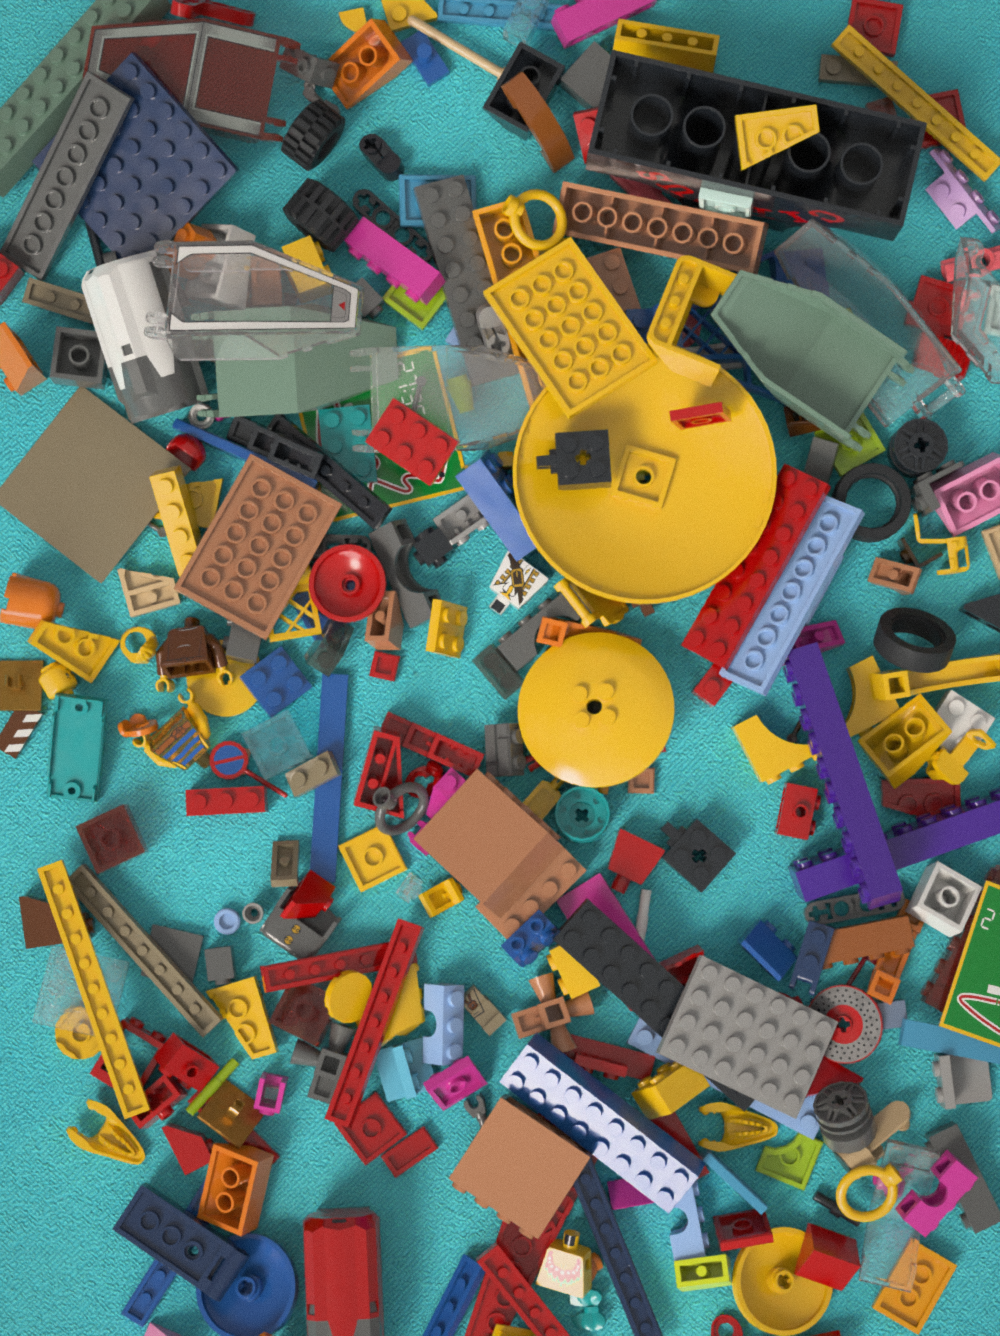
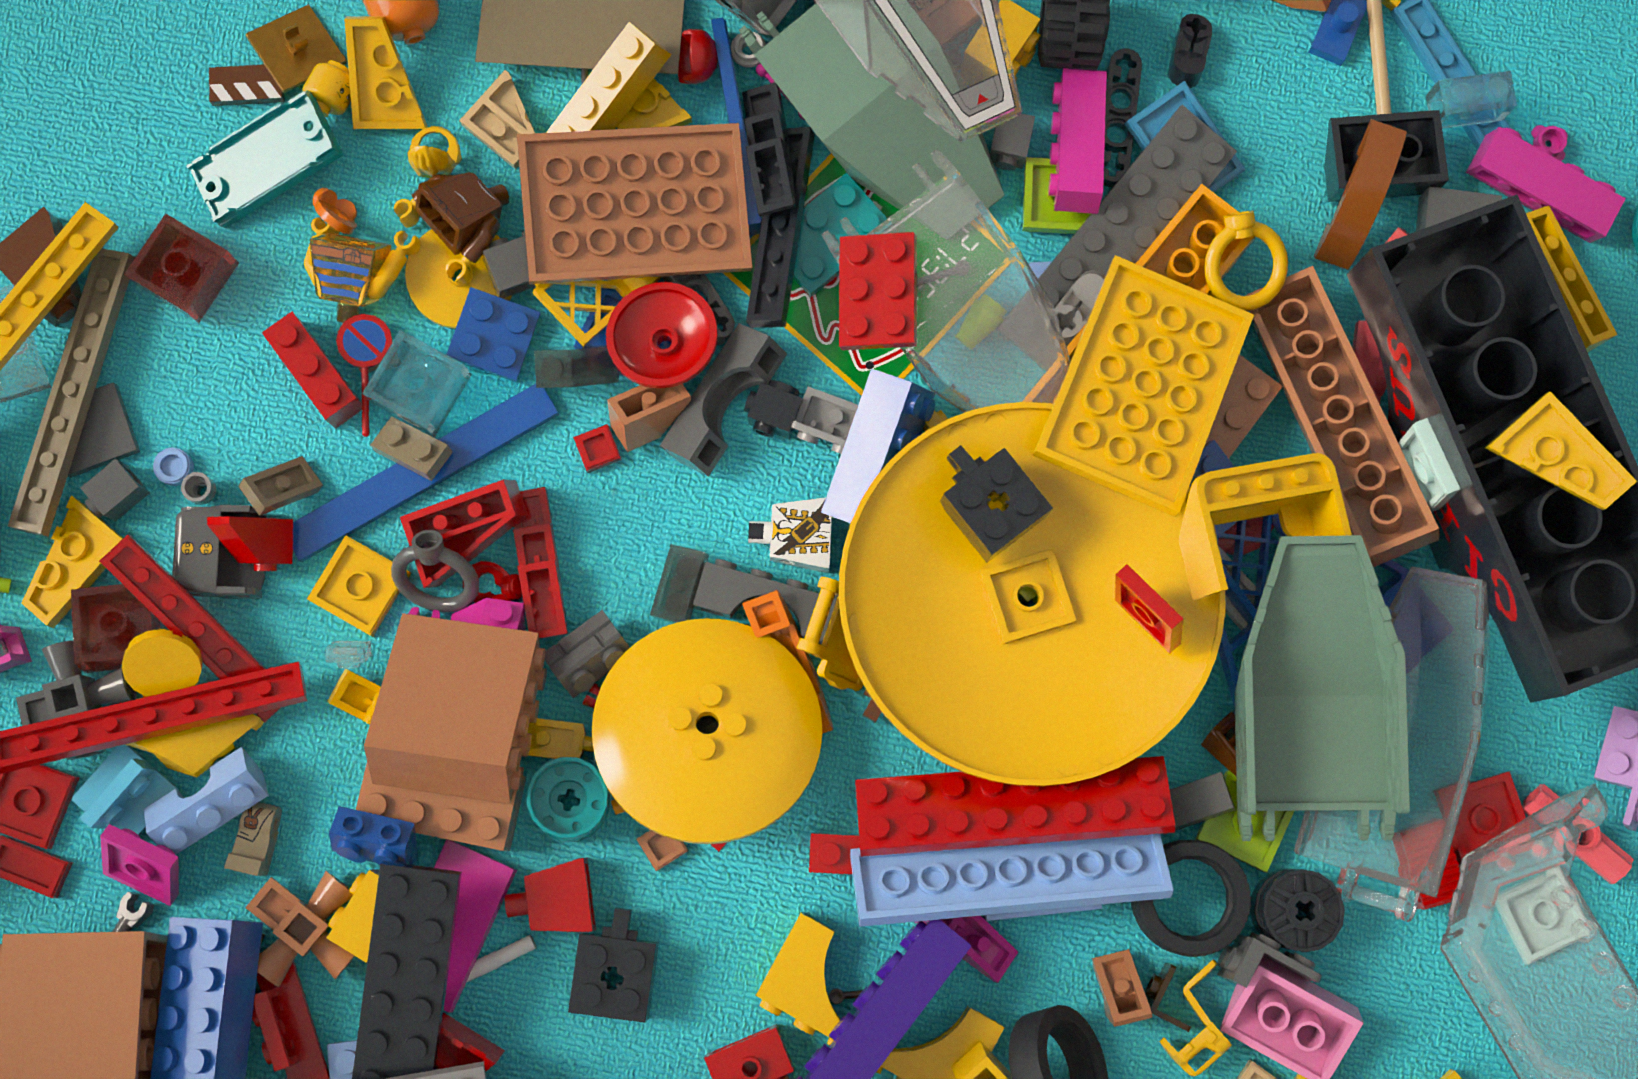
camera: 55 degrees right, 5 degrees down
yellow plate [426,599,468,658] -> none

